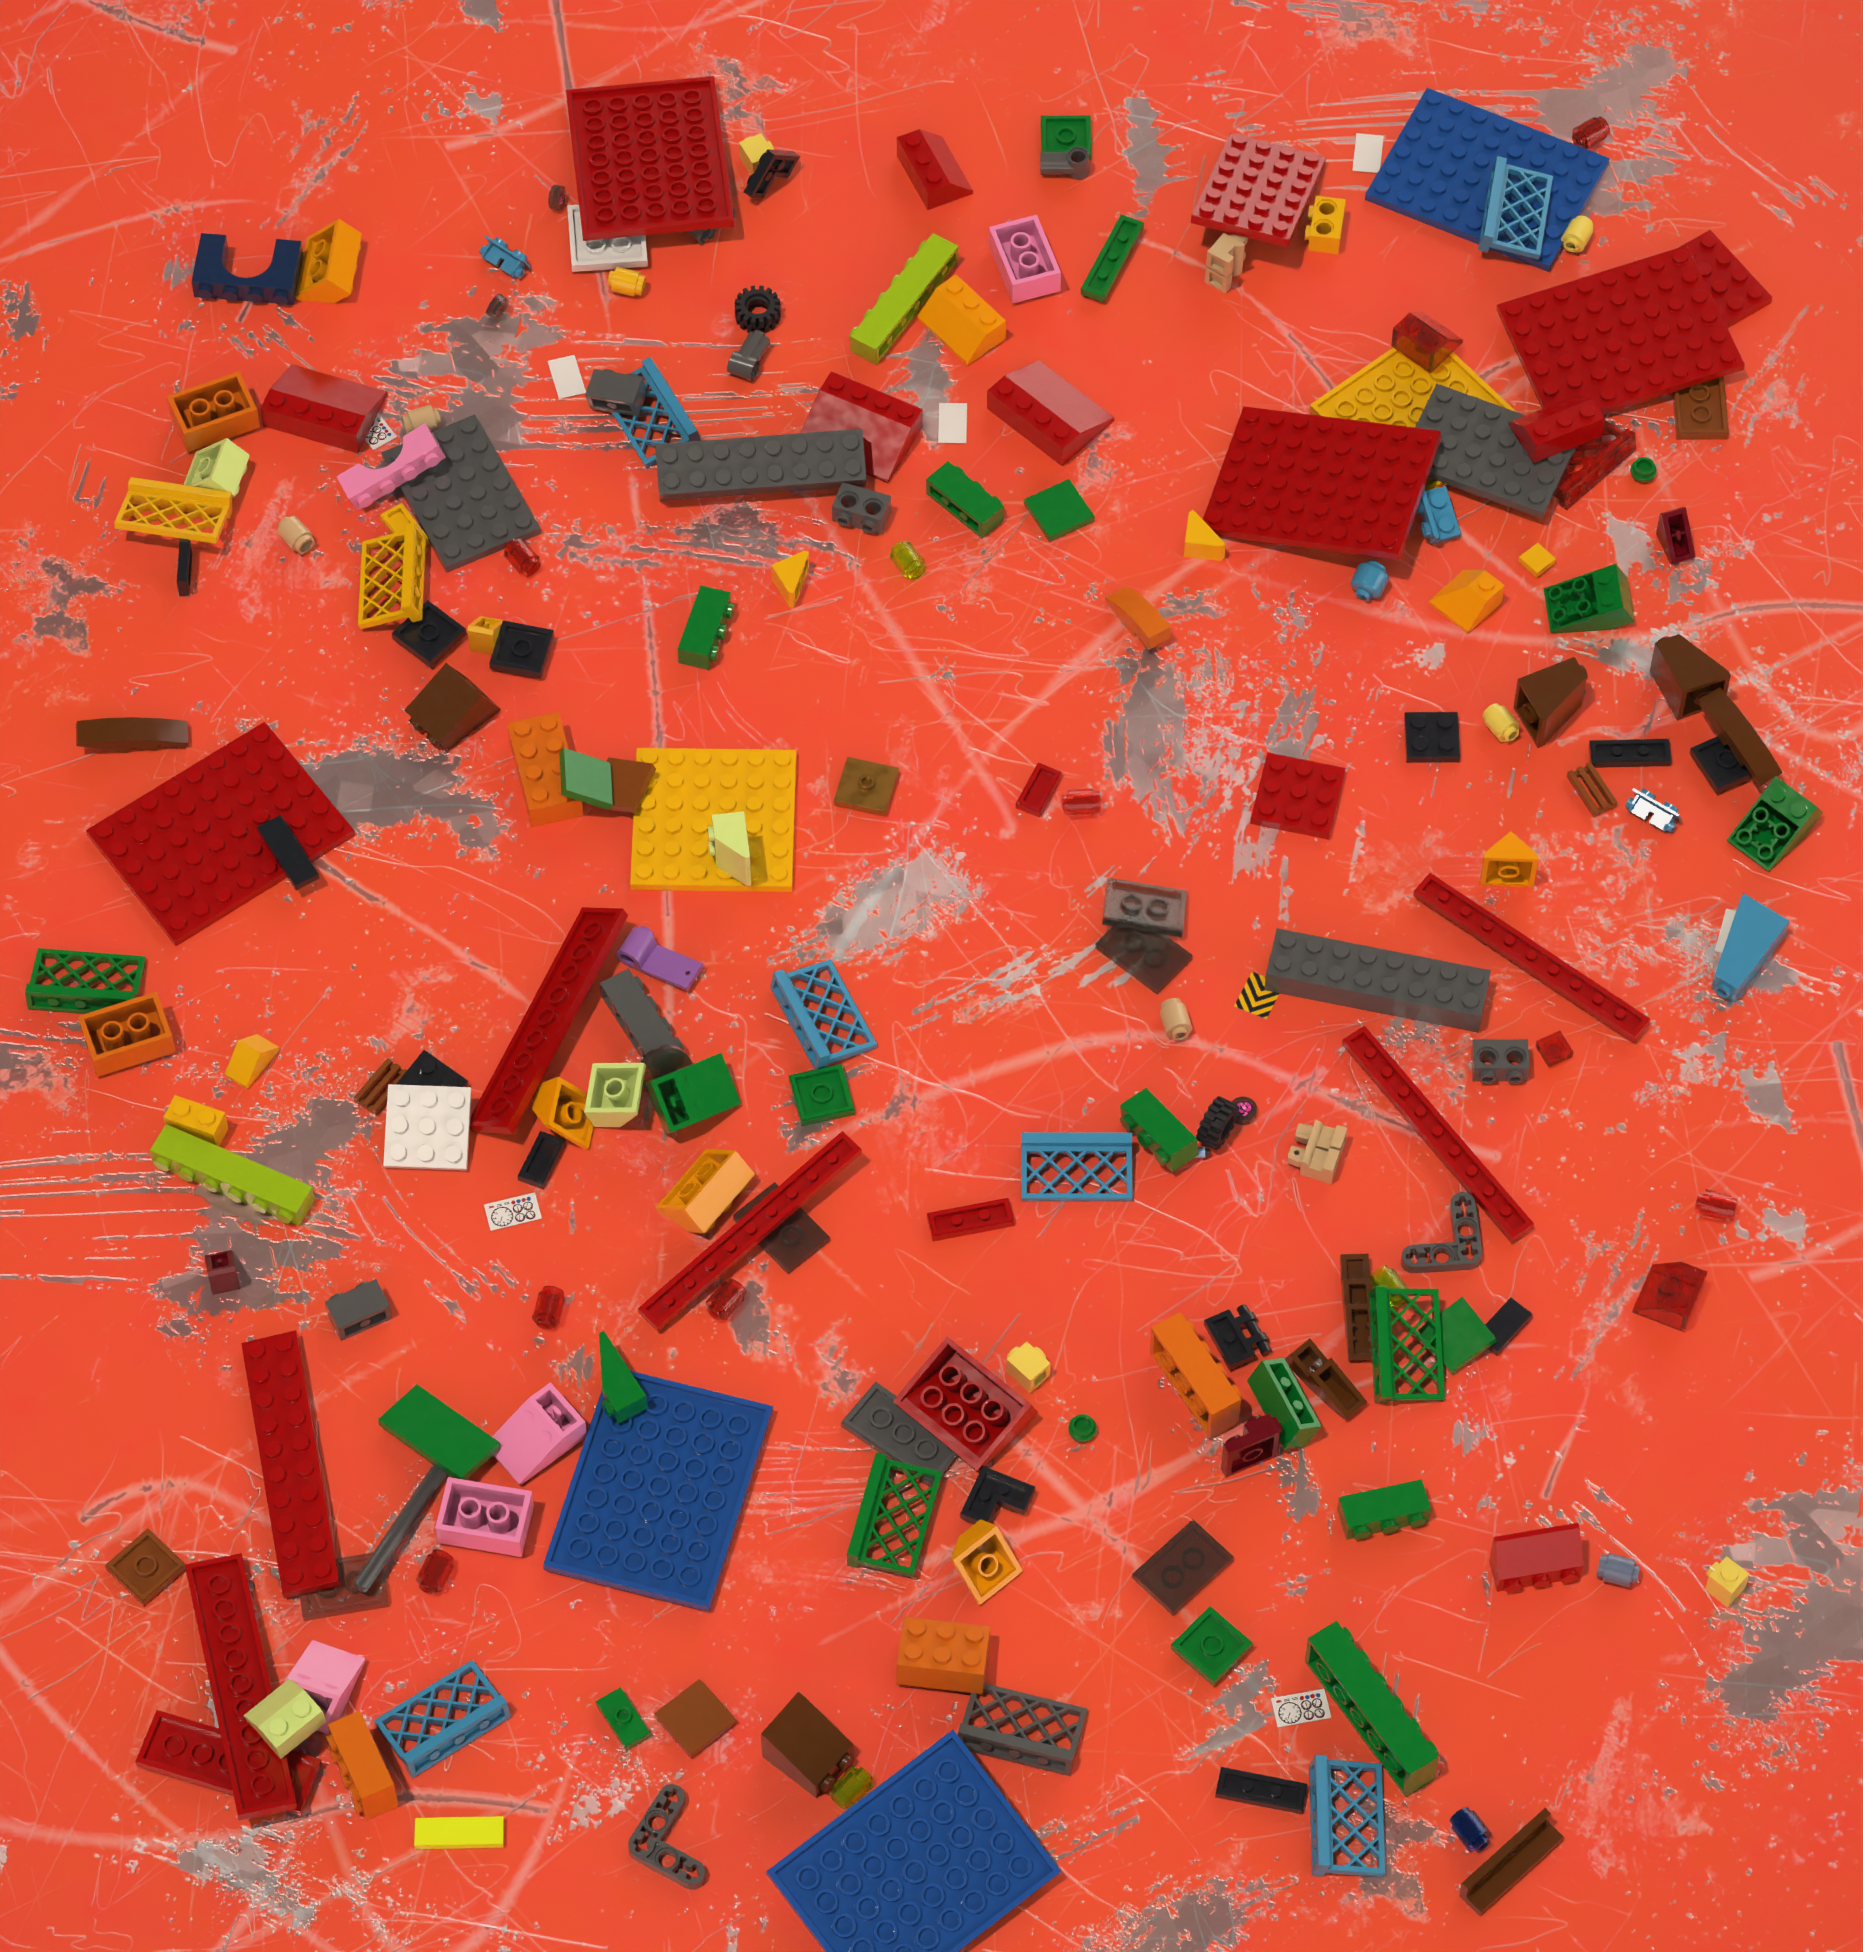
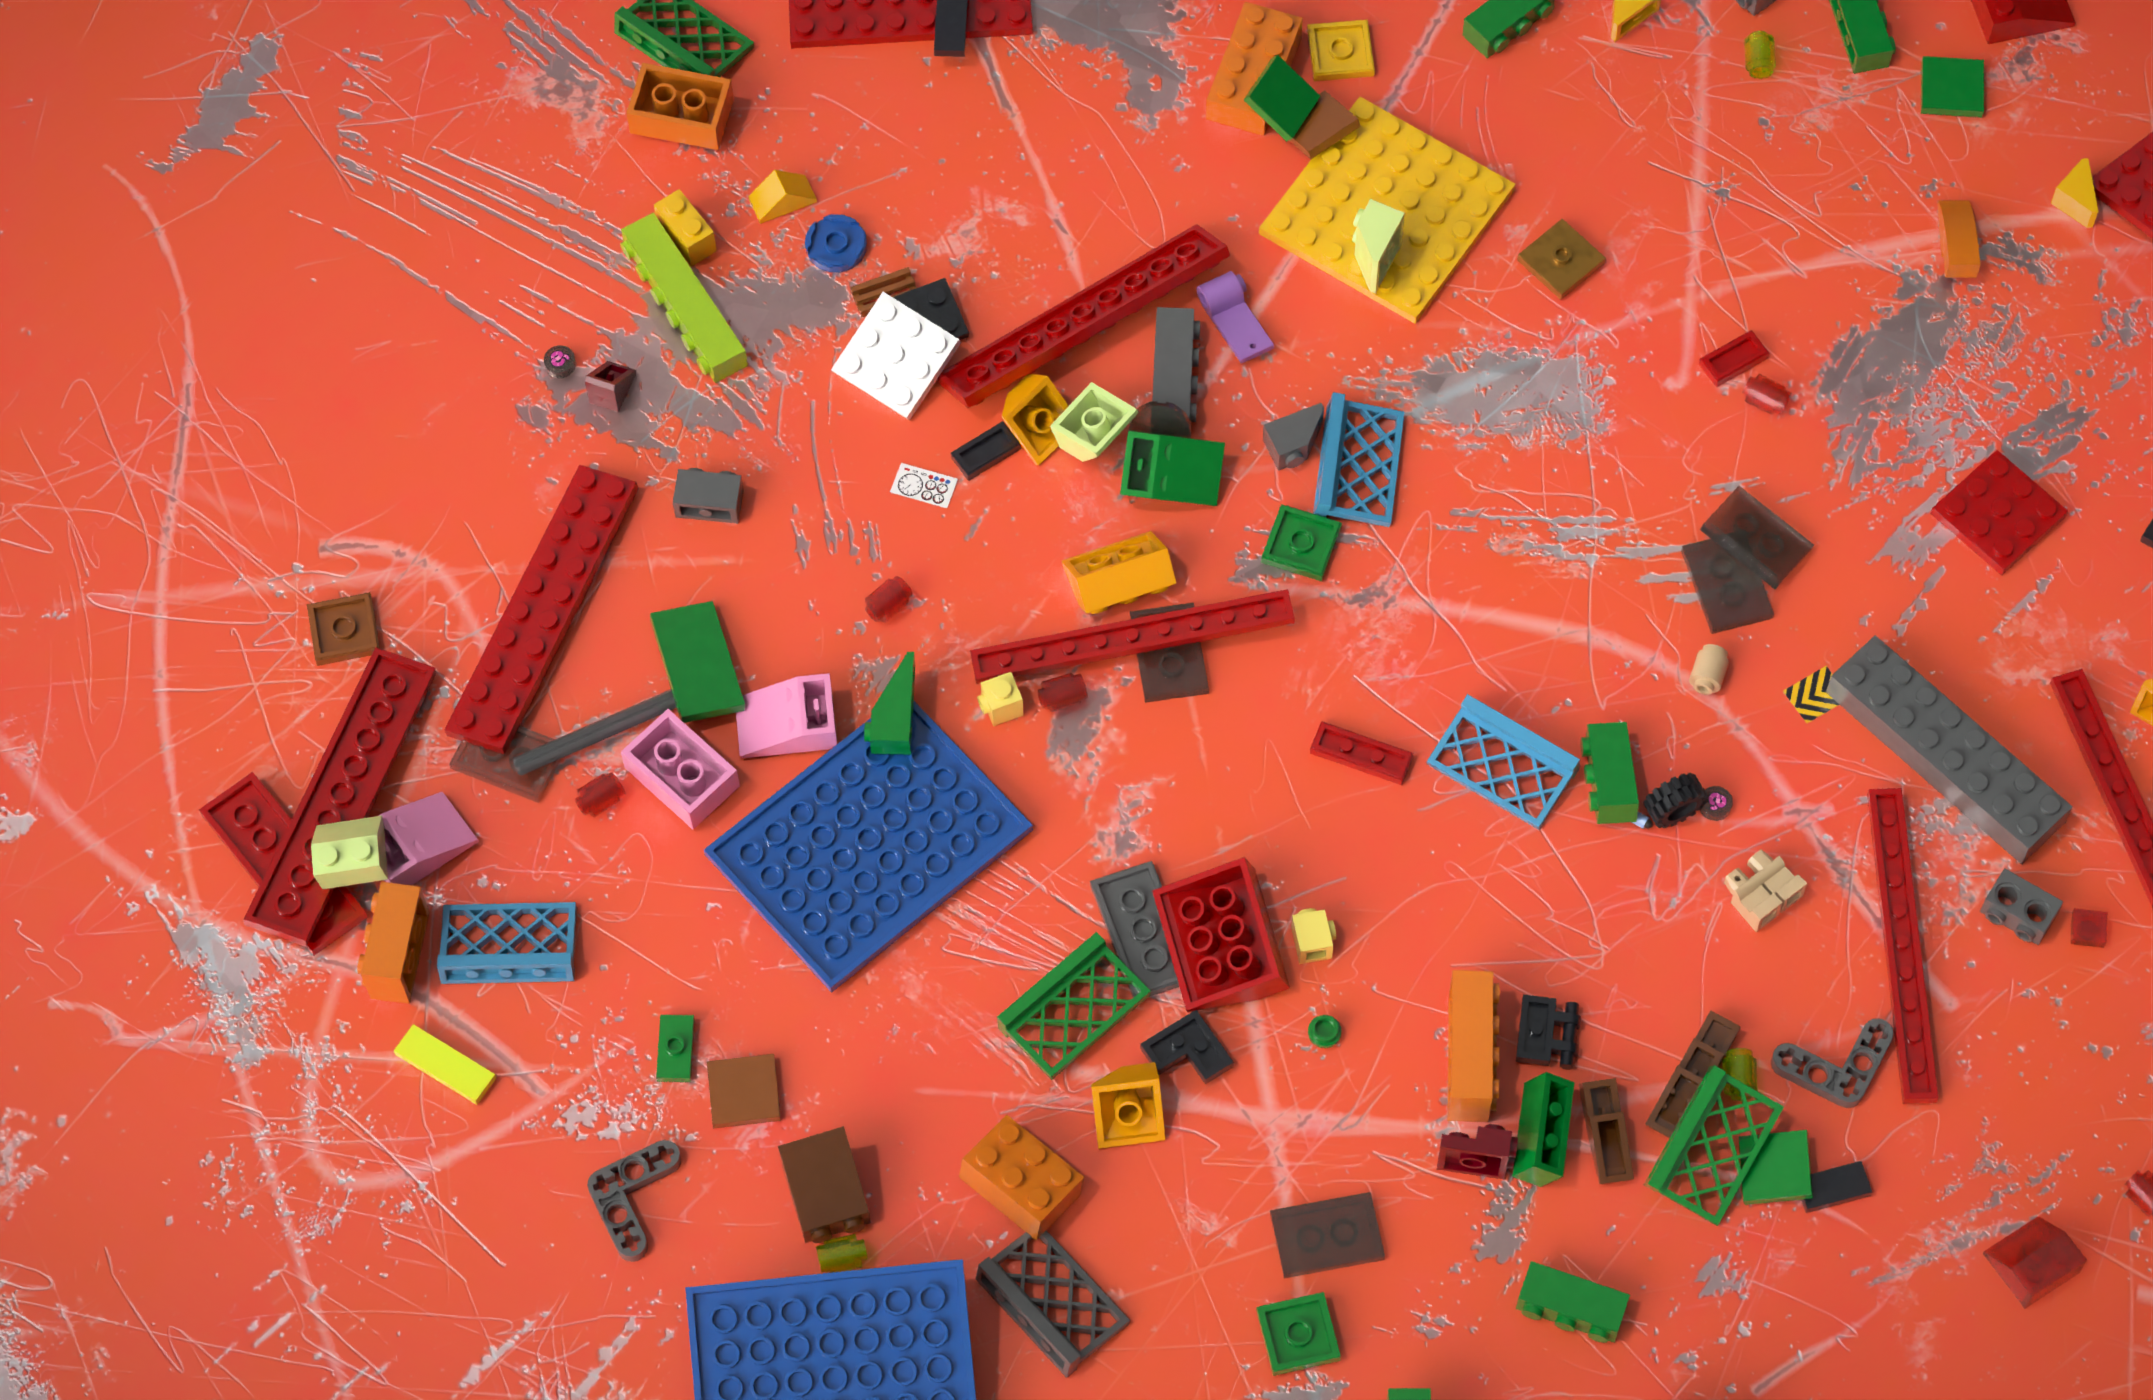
camera: 35 degrees right, 5 degrees up
none -> clear smoke tile [543,345,576,378]
none -> blue tile [805,214,867,273]
none -> light yellow brick [977,672,1024,726]
none -> dark grey slope [1263,403,1324,471]
none -> yellow tile [1307,19,1375,81]

